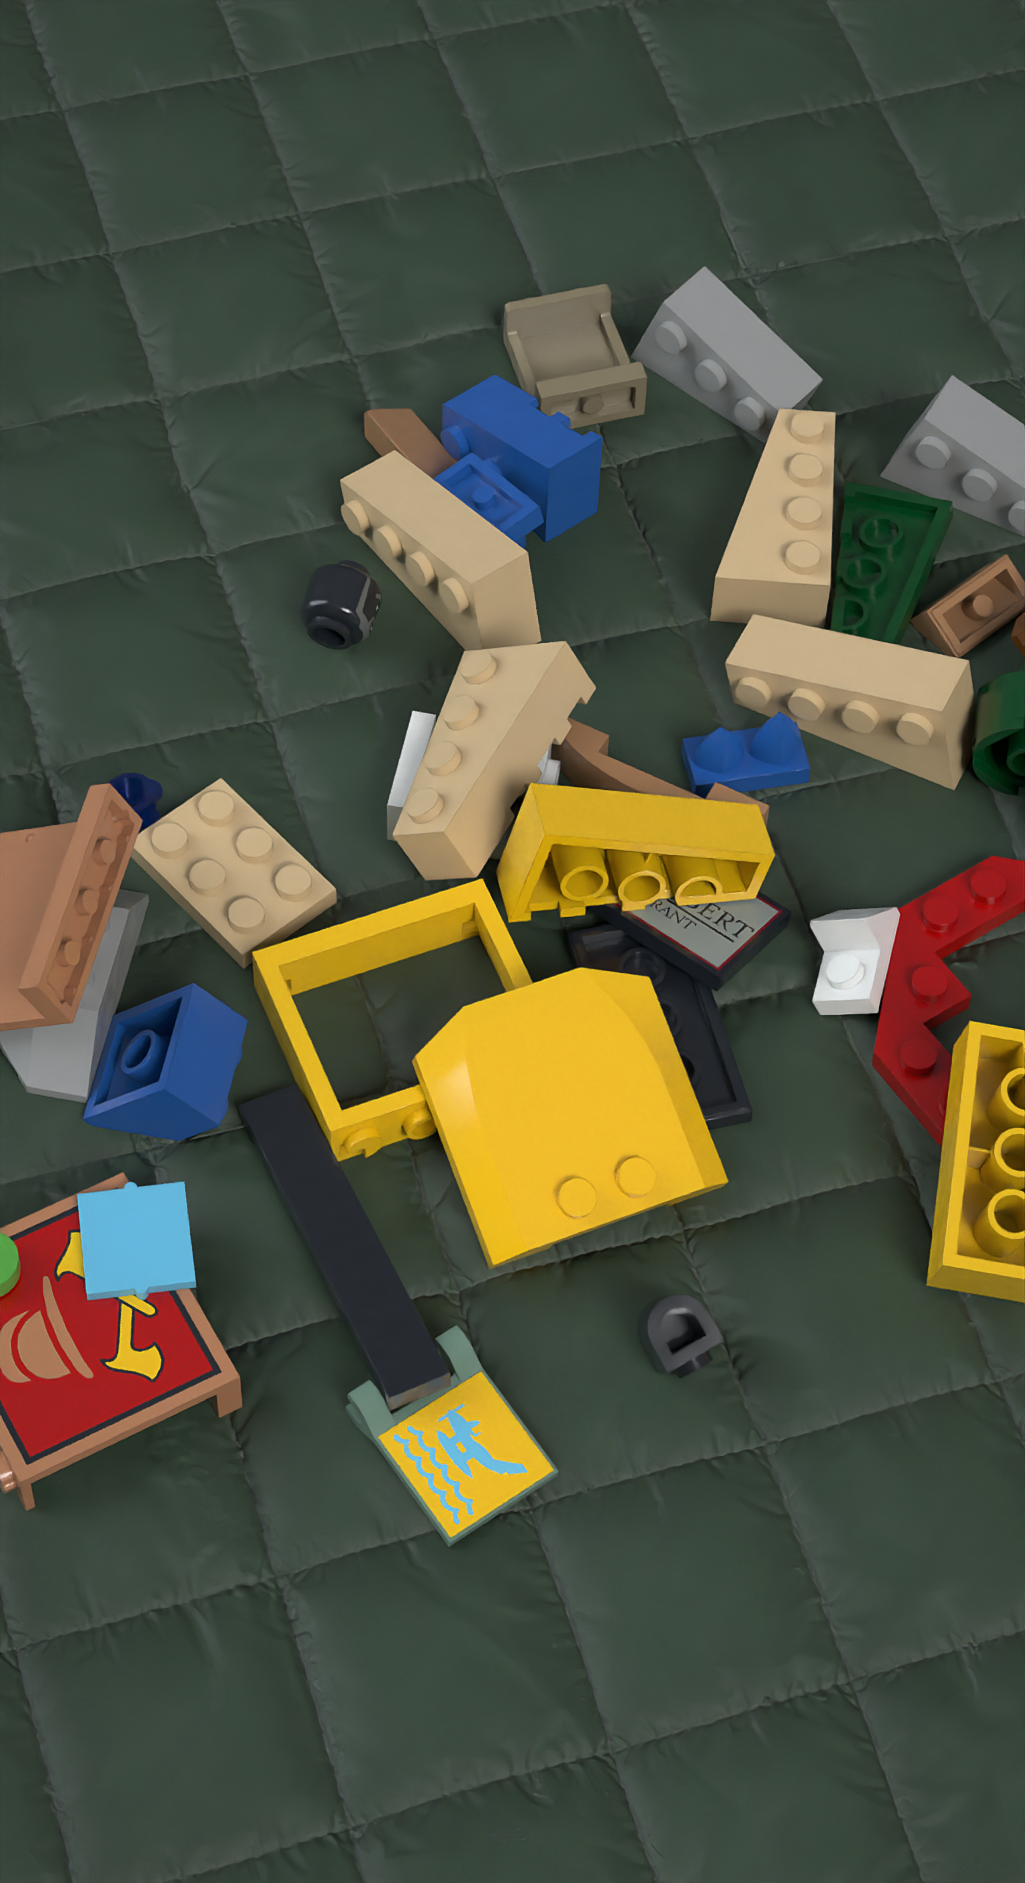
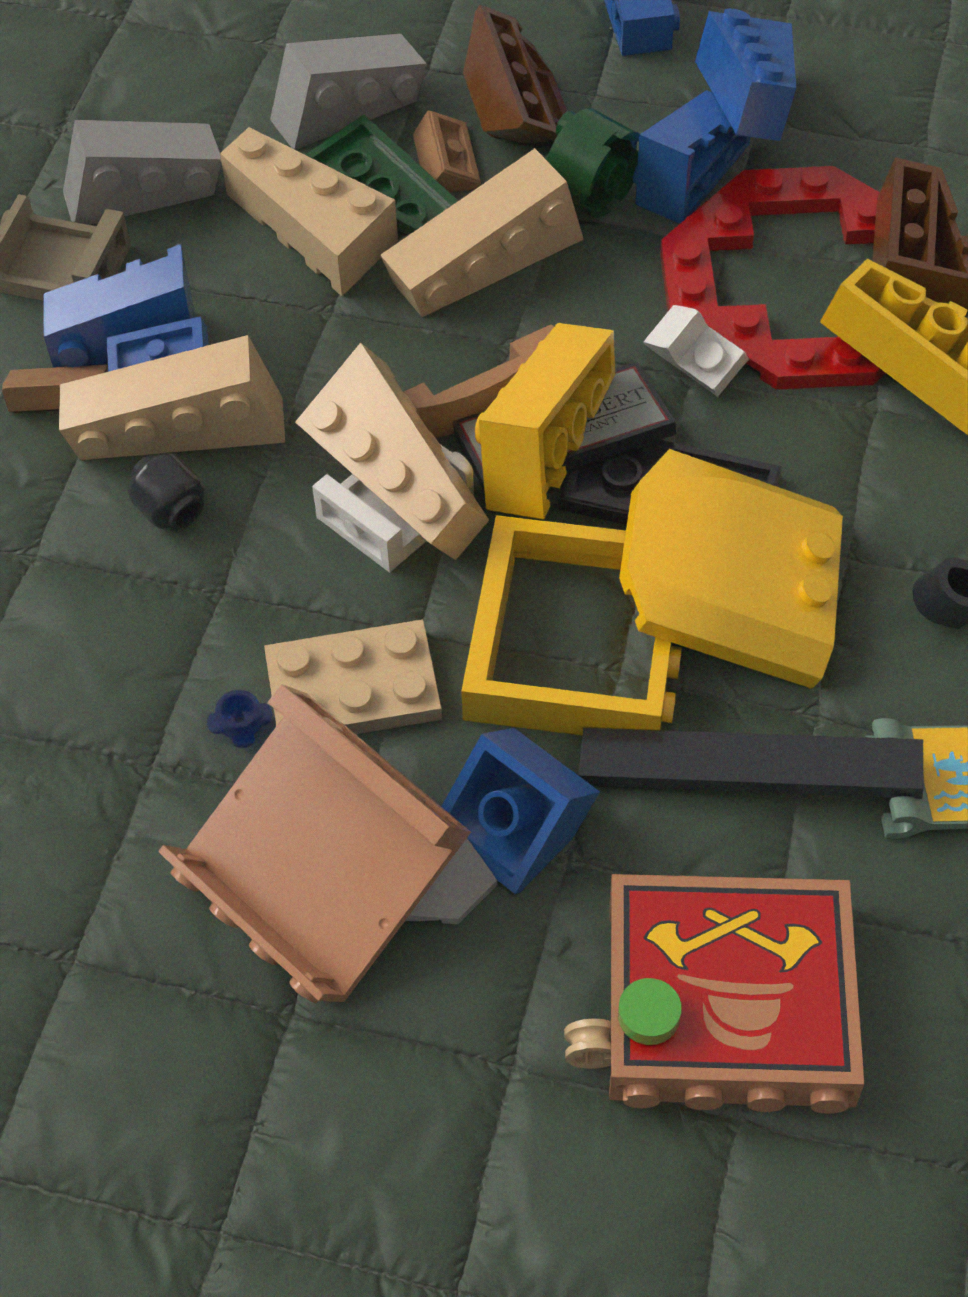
camera: 55 degrees left, 0 degrees up
medium azure piece [77,1182,196,1301] -> none
blue tile [681,711,811,798] -> none

